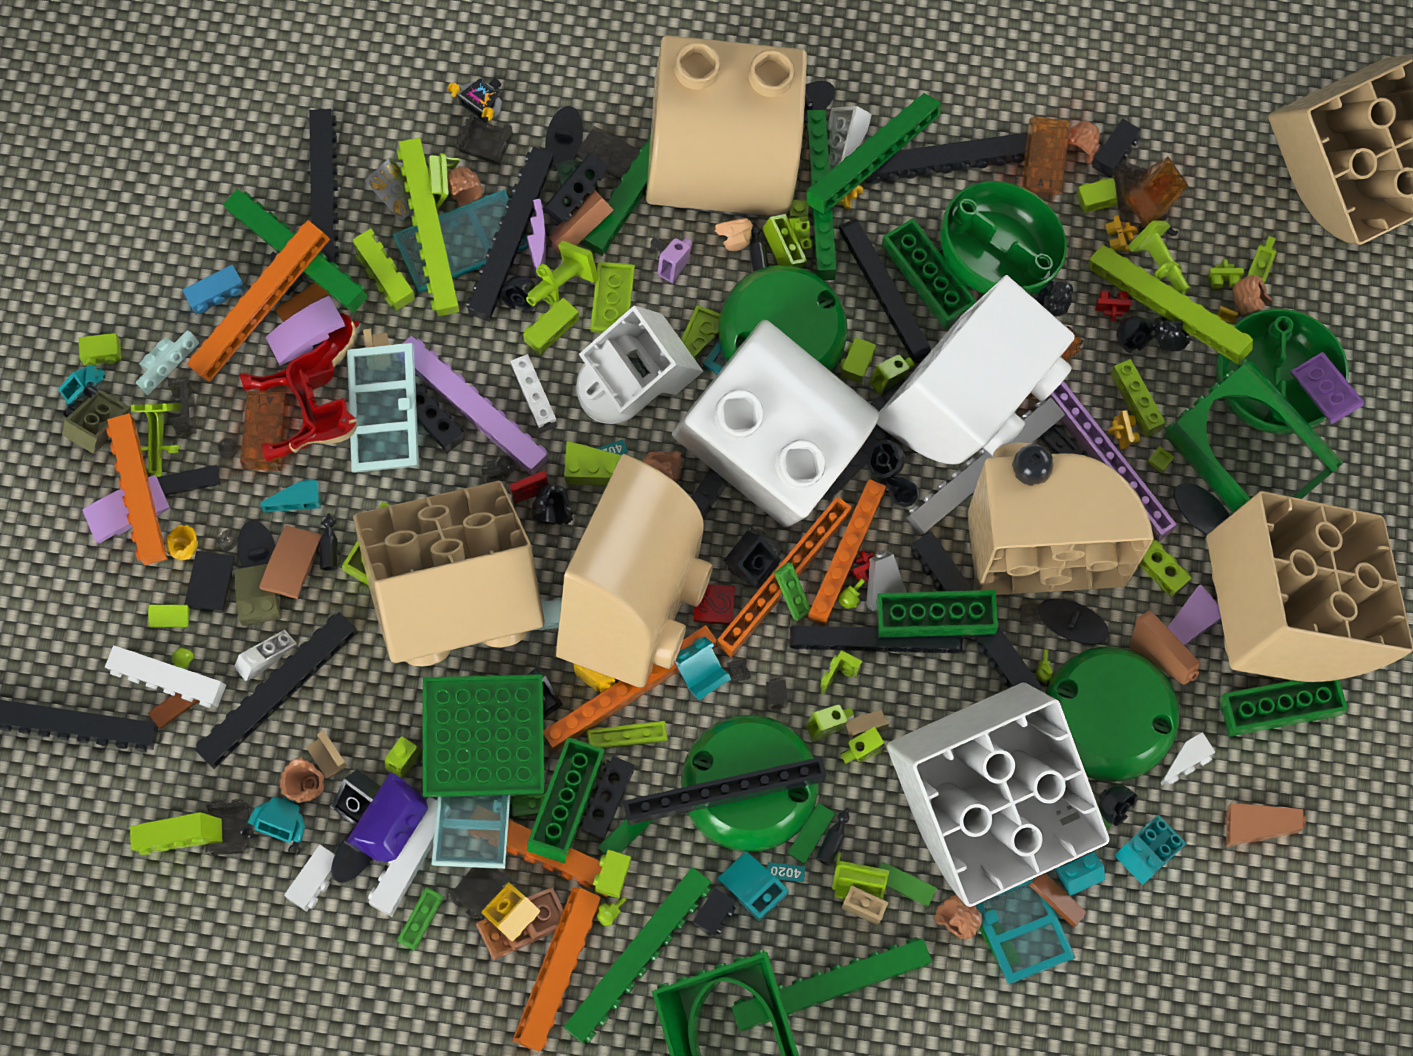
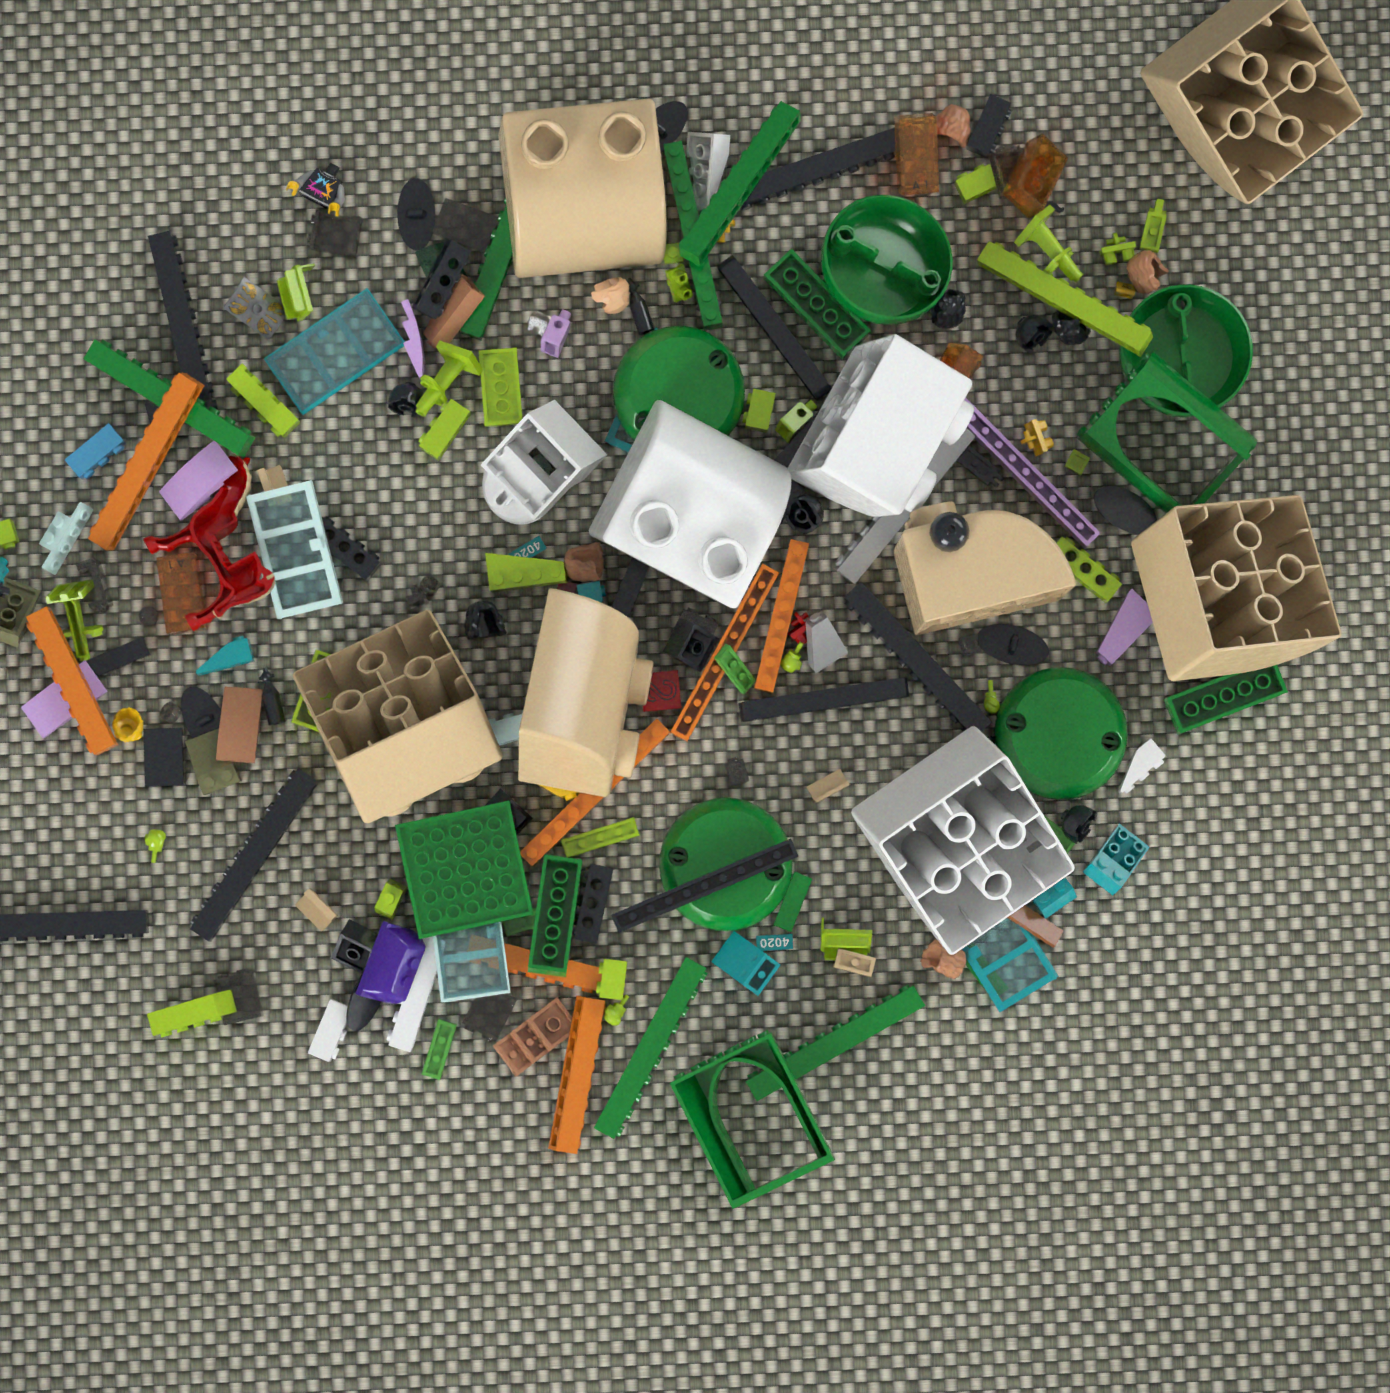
camera: 10 degrees left, 15 degrees up
white brick [105,645,226,708] -> none
lime slope [148,605,190,628] -> none
dark orange tile [148,693,199,730] -> none
white slope [234,630,297,681] -> none
teal torso [241,796,305,856] -> none
dark orange tile [274,283,331,322] -> none
nougat hair [279,757,324,803] -> none
lime brick [396,137,459,317] -> none
lavender brick [396,336,548,476] -> none
nougat hair [447,166,483,209] -> none
black brick [466,147,554,322] -> none
yellow slope [481,882,540,942] -> none
red tile [509,470,548,504] -> none
white piece [510,354,557,434] -> none
green tile [598,819,654,855] -> none
teal panel [675,636,731,700] -> none
lime wing [681,305,720,359] -> none
black brick [693,888,736,938] -> none
clear smoke tile [727,658,751,683] -> none
lime brick [762,214,807,268] -> none
lime torso [805,704,854,742] -> none
black wheel [816,808,850,866] -> none
lime bracket [820,650,862,695] -> none
lime torso [840,726,887,764] -> none
green brick [876,590,998,638] -> none
bright green tile [879,862,937,907] -> none
black hair [883,476,919,507] -> none
red hips [1095,290,1132,321] -> none
yellow hips [1105,215,1138,253] -> none
lime brick [1110,359,1166,438] -> none
nougat slope [1129,610,1200,685] -> none
nougat slope [1226,803,1306,847] -> none
medium lavender tile [1290,352,1365,424] -> none

